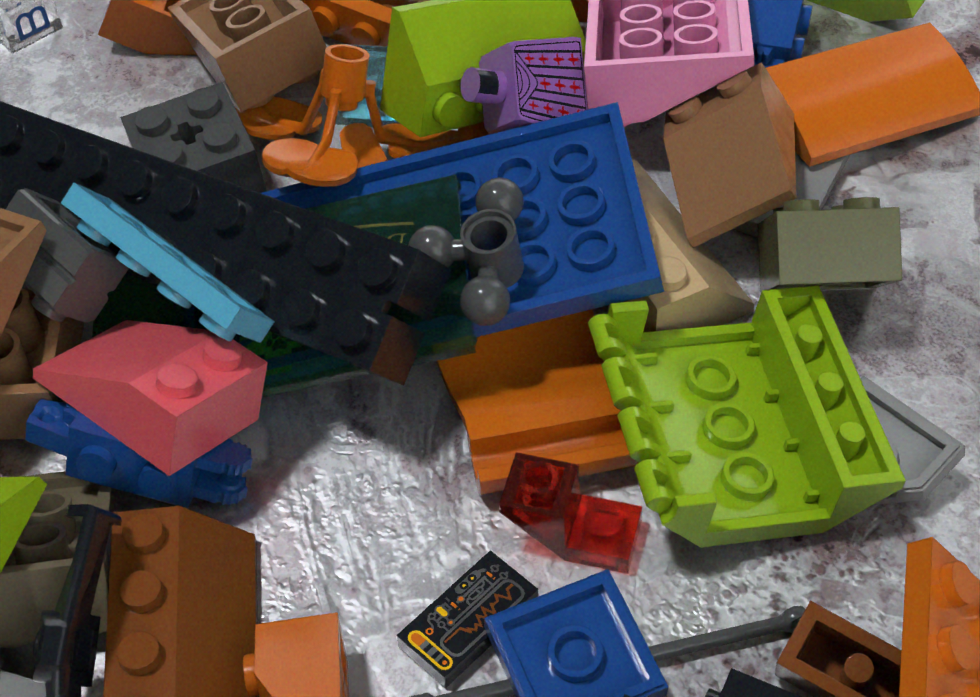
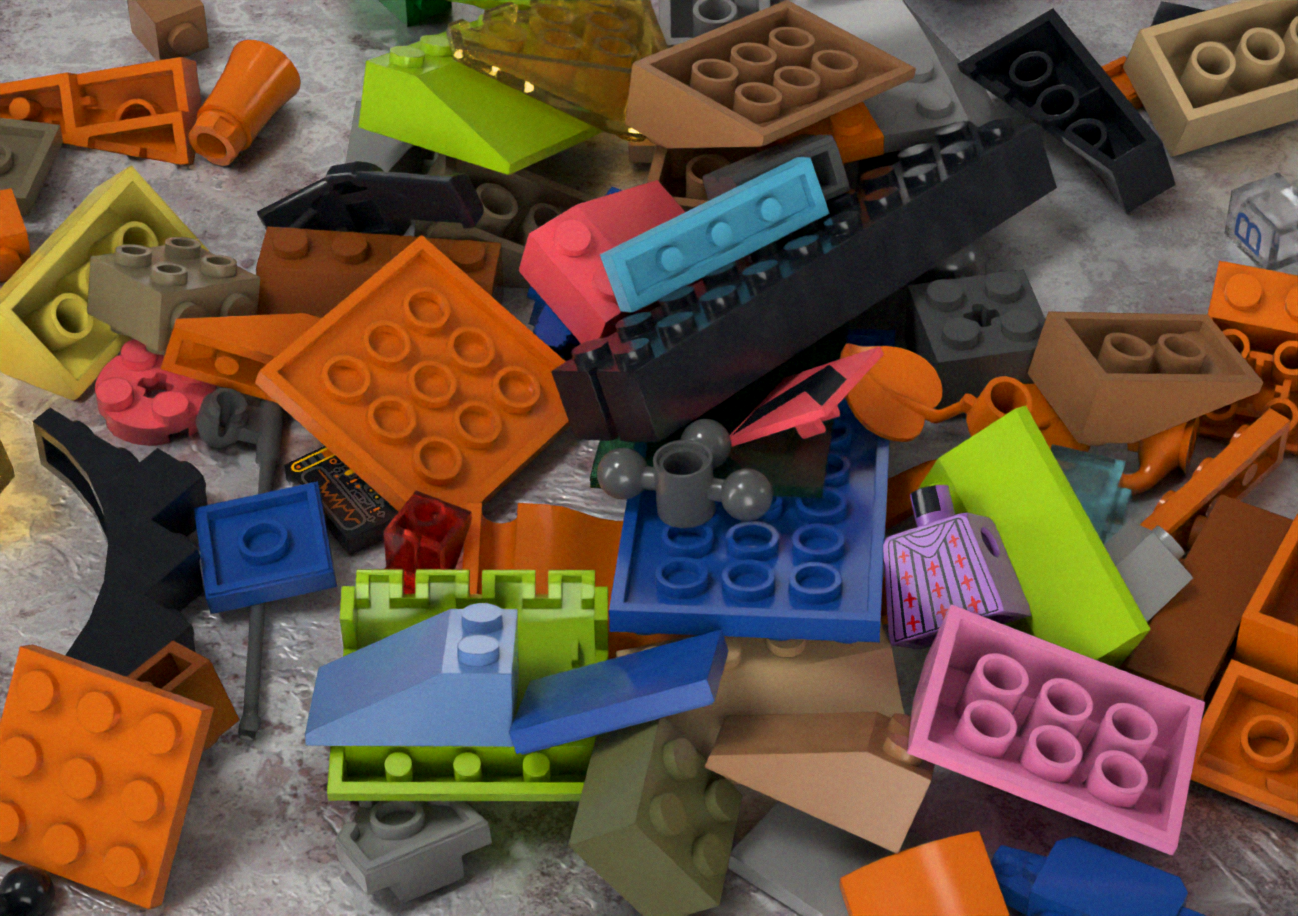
camera: 100 degrees right, 5 degrees down
none -> orange plate [255,235,570,547]
none -> medium blue slope [305,603,519,747]
none -> blue tile [509,629,729,755]
none -> coral piece [730,346,884,447]

